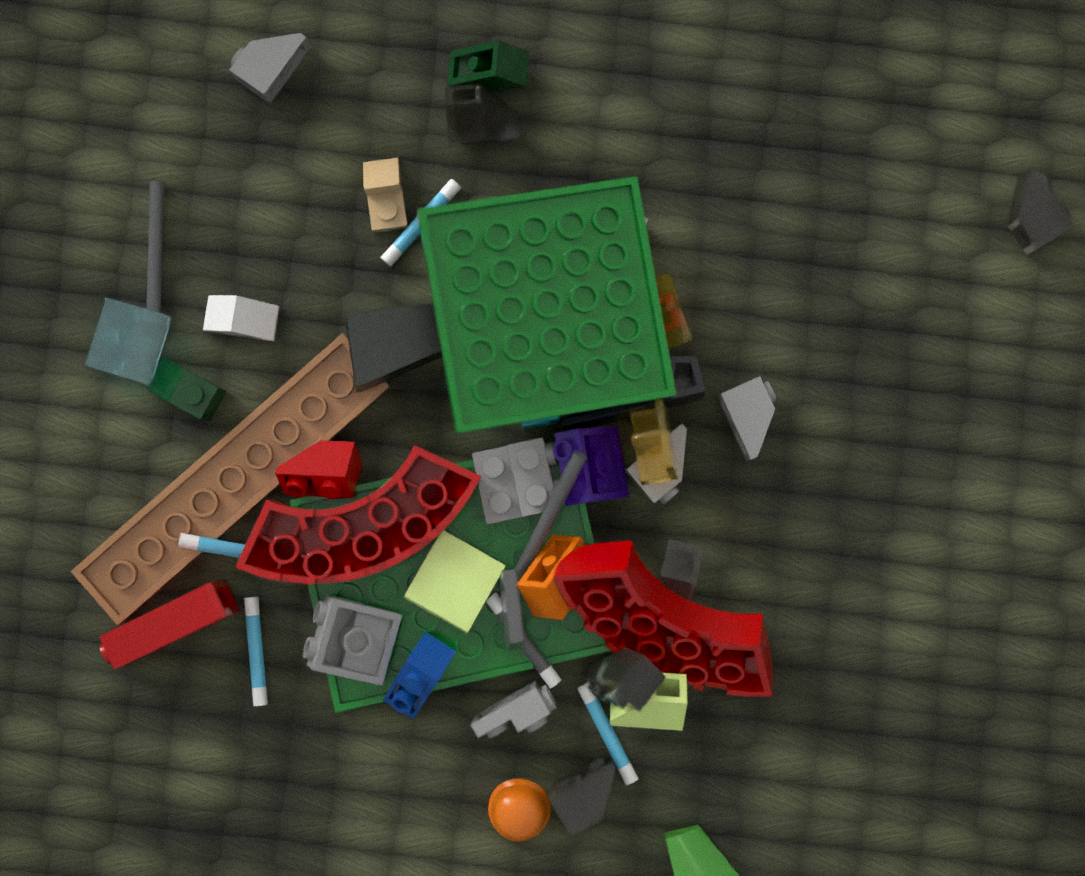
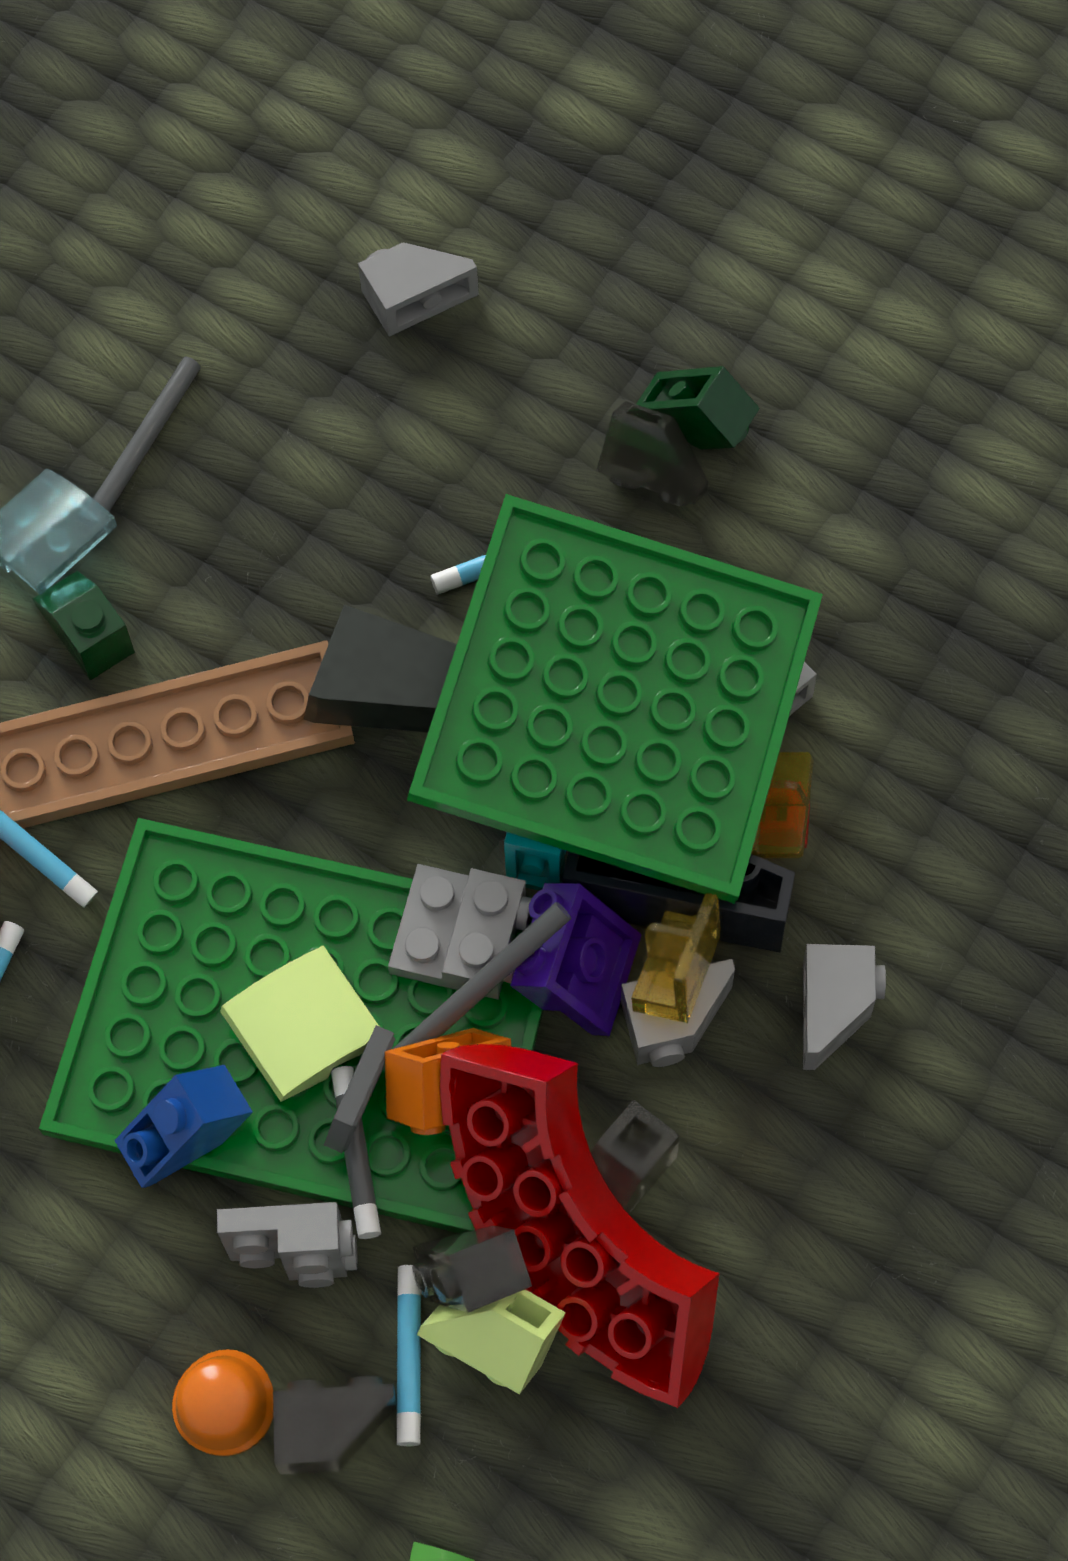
camera: 30 degrees right, 20 degrees down
white slope [203,295,280,341] -> none
red brick [235,445,482,584] -> none
red slope [275,440,363,499] -> none
light grey plate [303,594,402,686] -> none
tan slope [363,158,408,233] -> none

